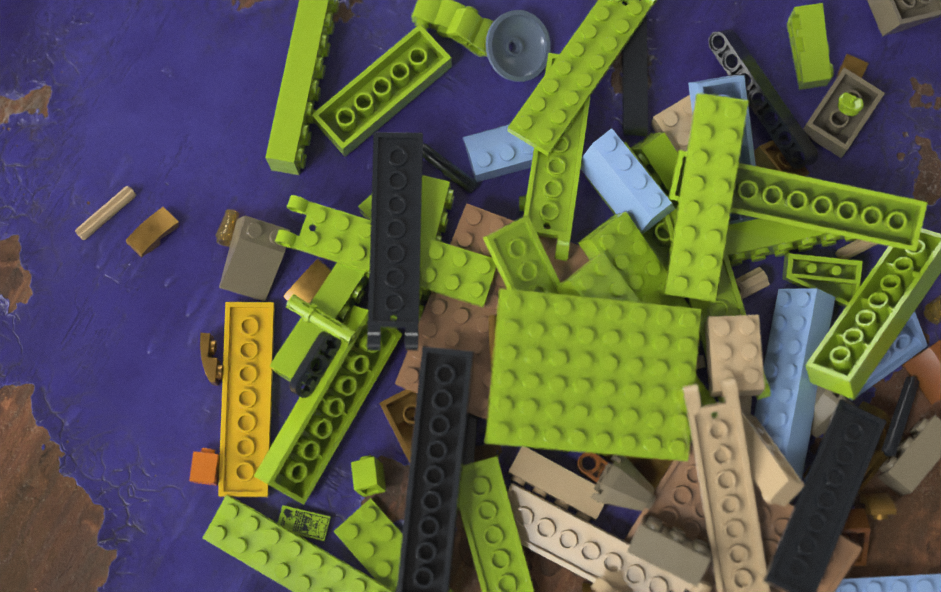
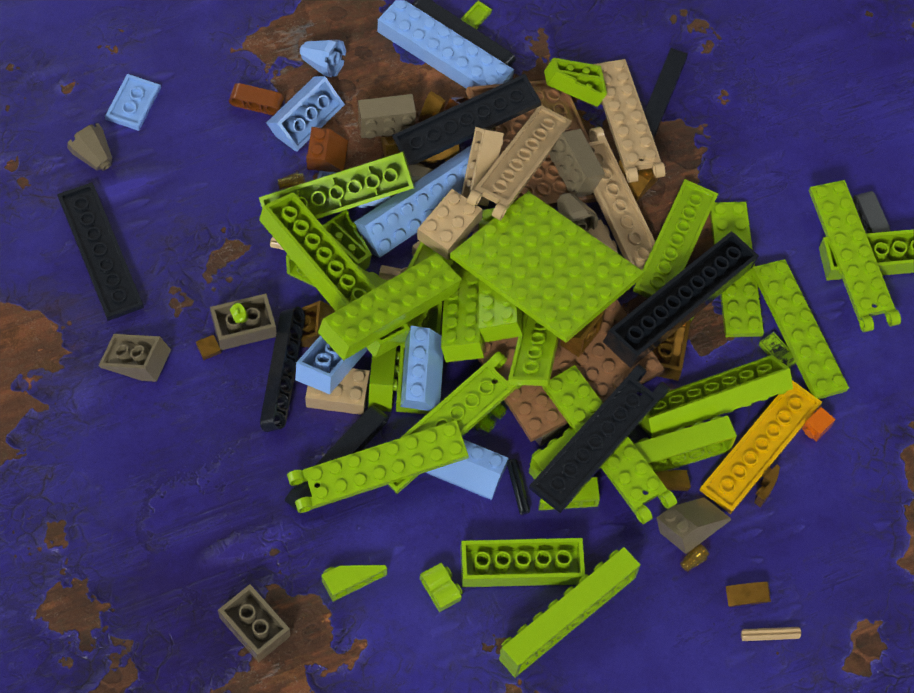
camera: 150 degrees left, 15 degrees down
lime pin [286,294,357,345] -> none
black beam [289,331,341,398] -> none
lime brick [351,456,386,497] -> none
lime brick [446,6,494,57] -> none
sand blue dish [486,10,551,82] -> none
lime wedge [786,3,834,90] -> none
black axle [881,376,920,457] -> none

